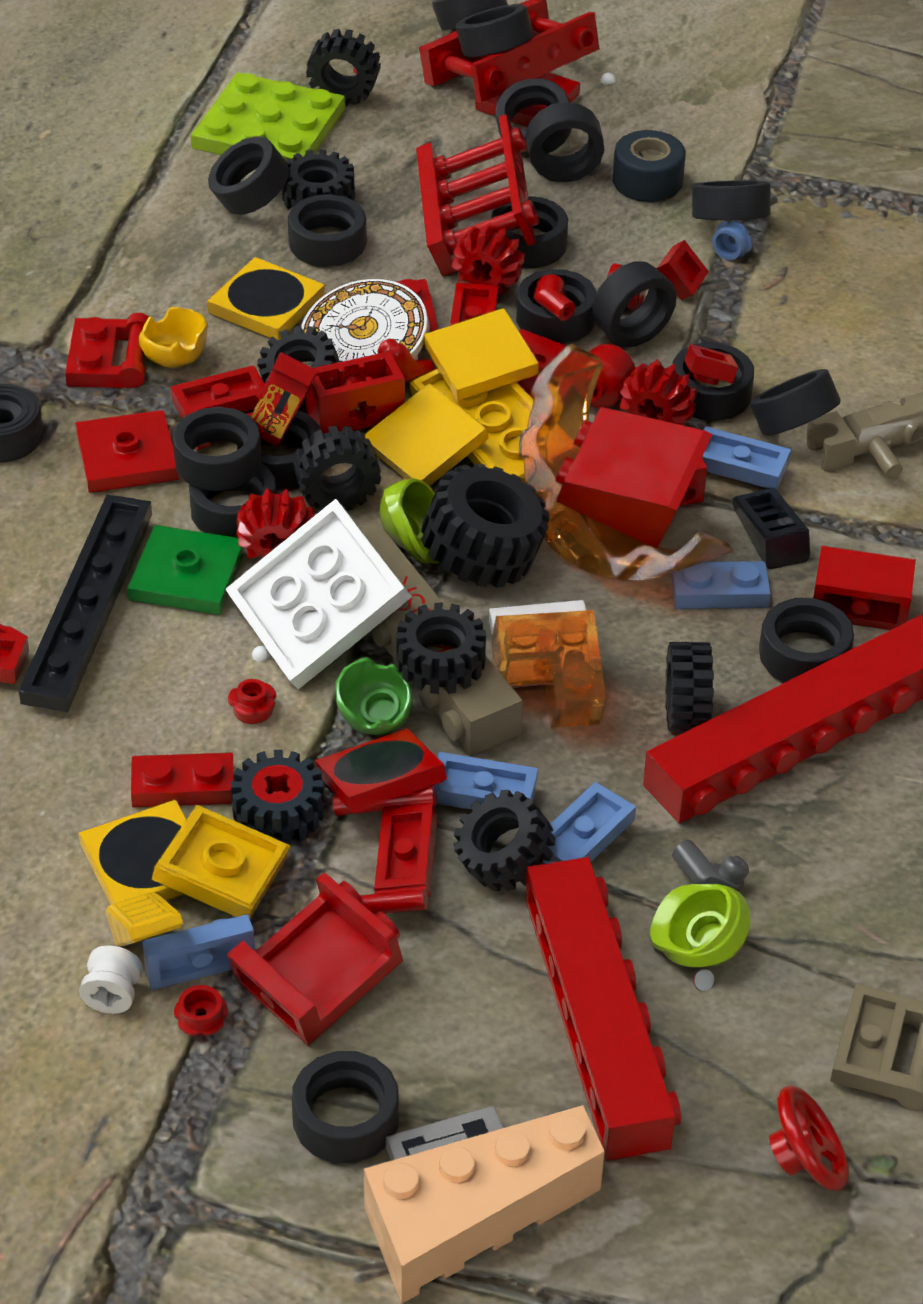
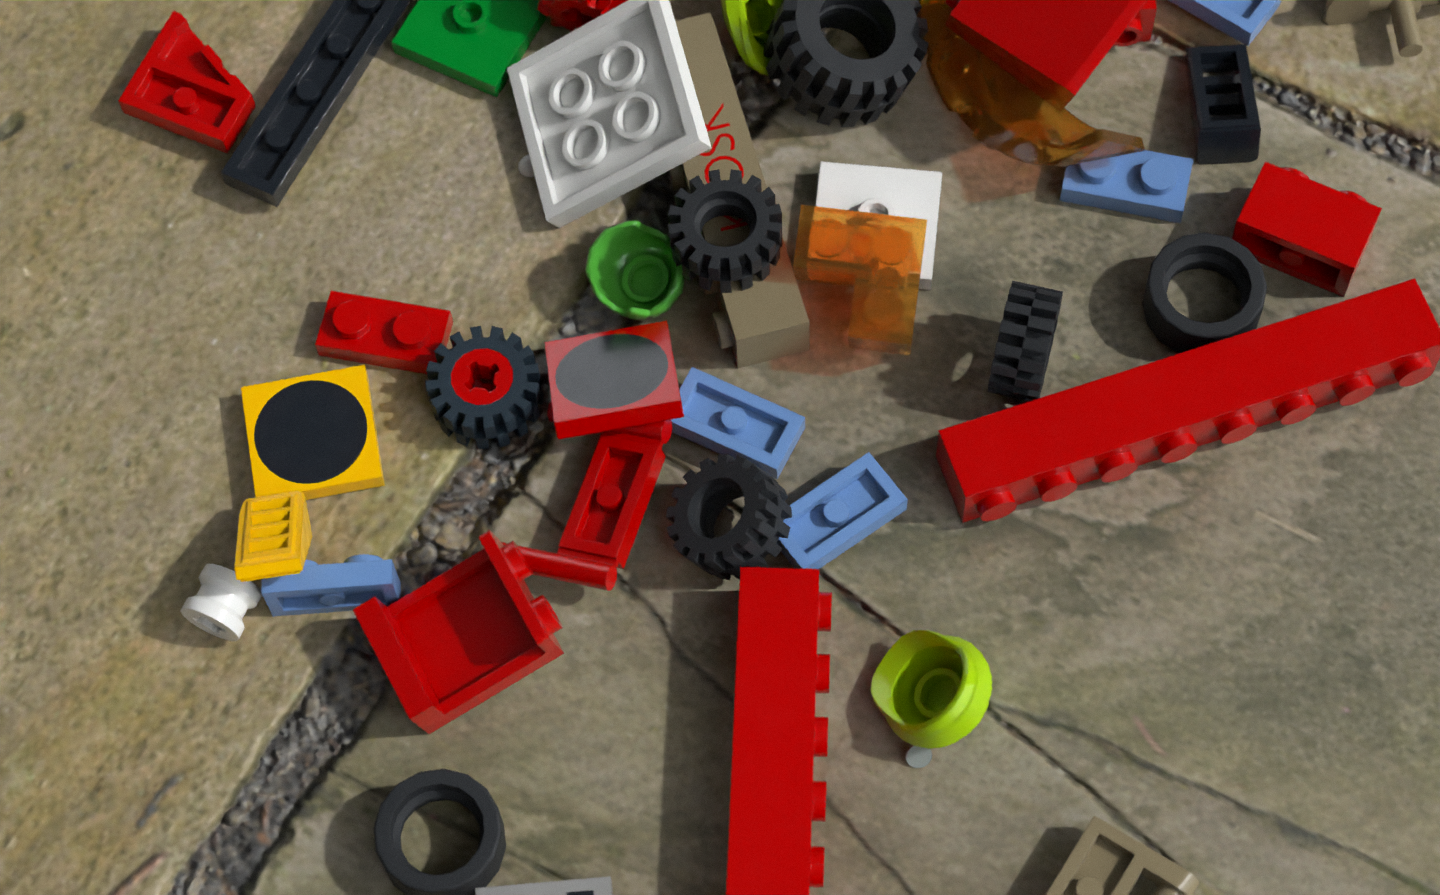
camera: 20 degrees right, 20 degrees up
yellow tile [151,805,291,919] -> none
red plate [174,985,228,1036] -> none
red plate [228,679,277,724] -> none
dark grey arm [672,840,749,890] -> none

